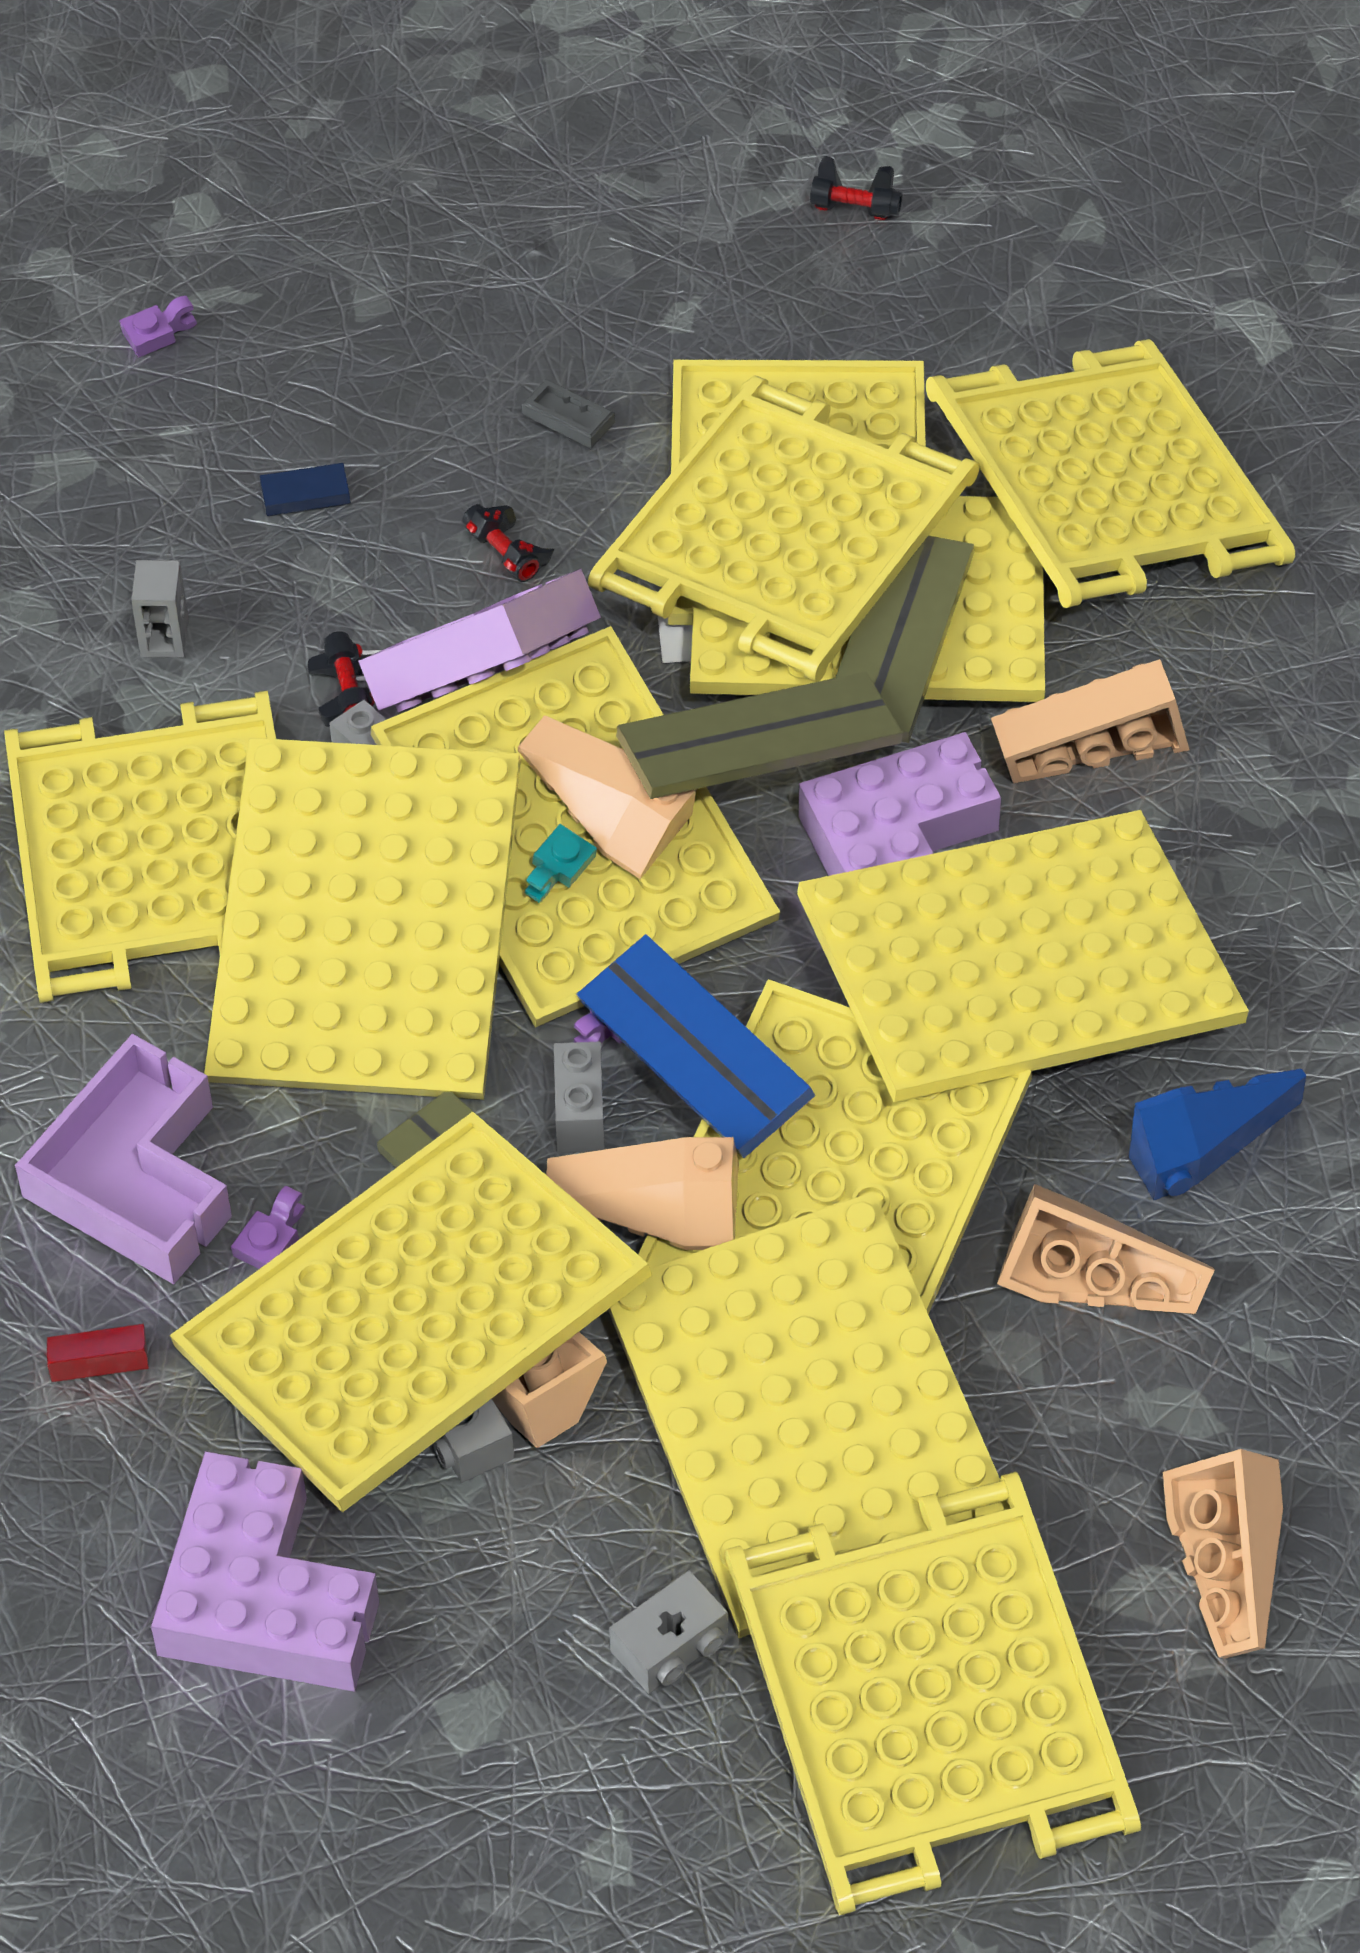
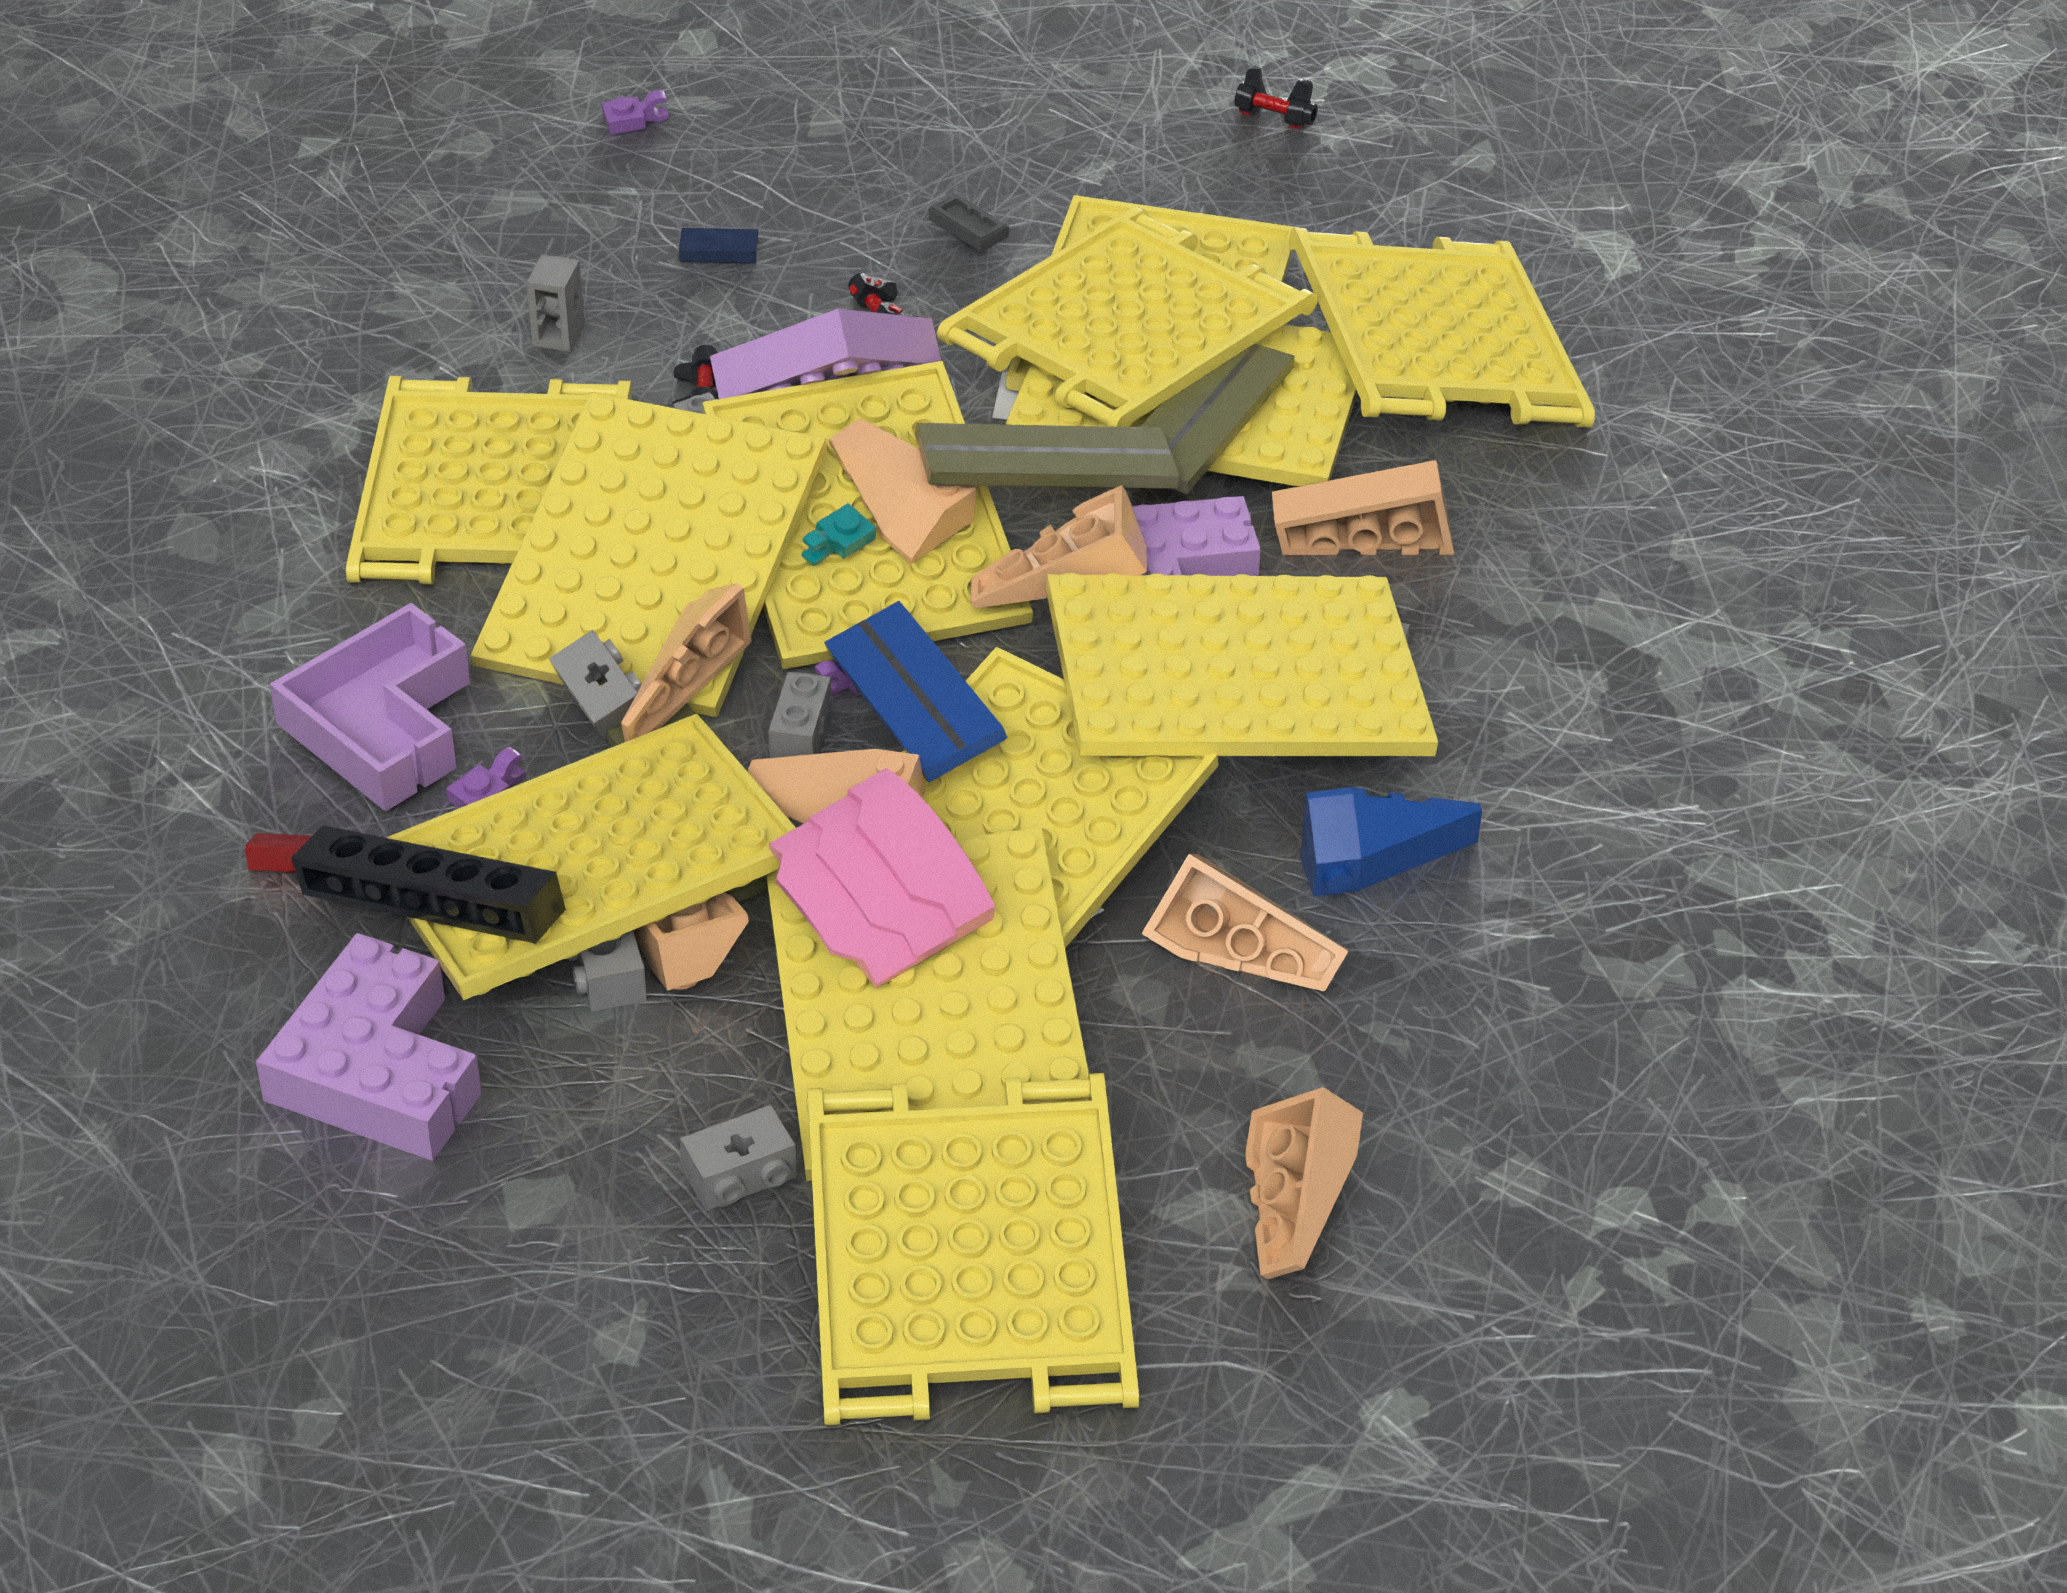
camera: 10 degrees right, 10 degrees down
none -> black brick [291,825,566,944]
none -> light grey brick [549,630,642,741]
none -> light nougat wedge [621,583,752,742]
none -> bright pink slope [769,768,995,988]
none -> light nougat wedge [970,485,1147,609]

